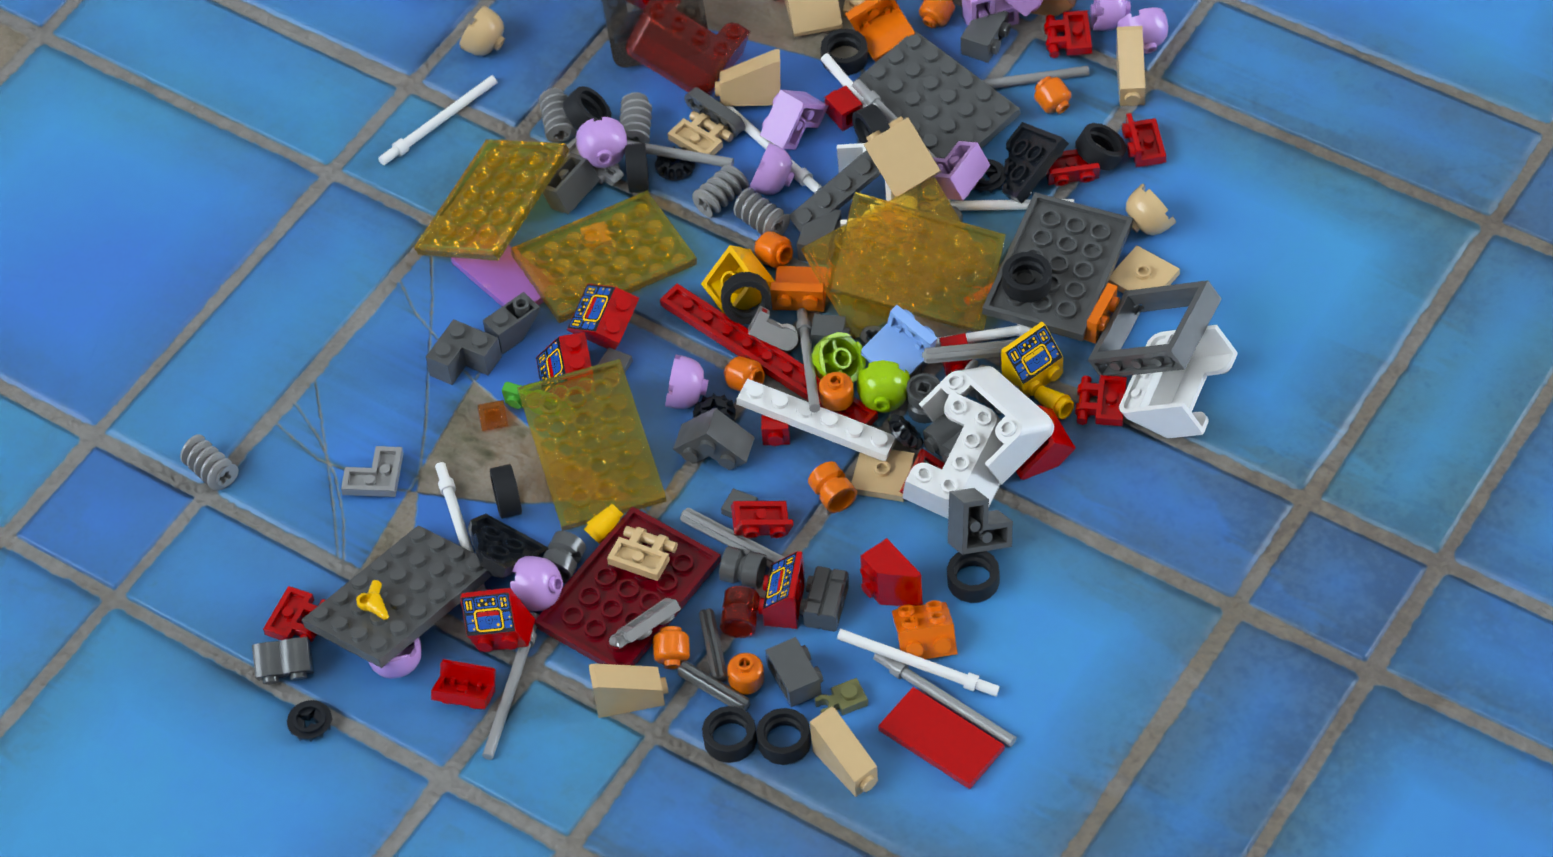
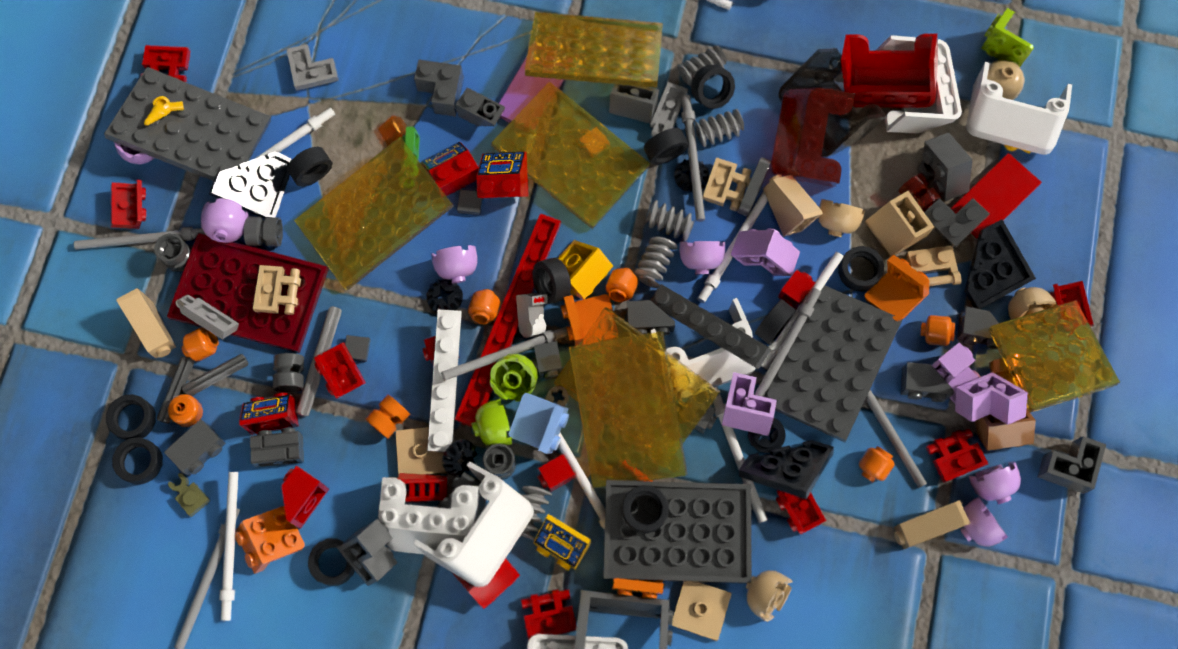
camera: 65 degrees right, 20 degrees up
dark grey brick [252,637,314,684] -> none
black gear [287,700,333,742] -> none
slope [460,588,535,652] -> none
lavender cylinder [576,117,627,168] -> none
yellow cone [584,503,624,544] -> none
dark grey brick [673,408,755,470] -> none
clear red wheel [720,586,760,638] -> none
tan slope [810,706,878,797] -> none
orange head [819,372,854,411] -> none
tan brick [863,116,941,199] -> none
red tile [878,687,1004,789] -> none
light grey axle [922,340,1014,364] -> none
yellow cone [1034,385,1074,419] -> none
black tyre [1075,123,1126,170] -> none
red bracket [1122,113,1166,167] -> none
none -> dark grey wheel [154,233,192,272]
none -> tan cylinder [818,199,865,237]

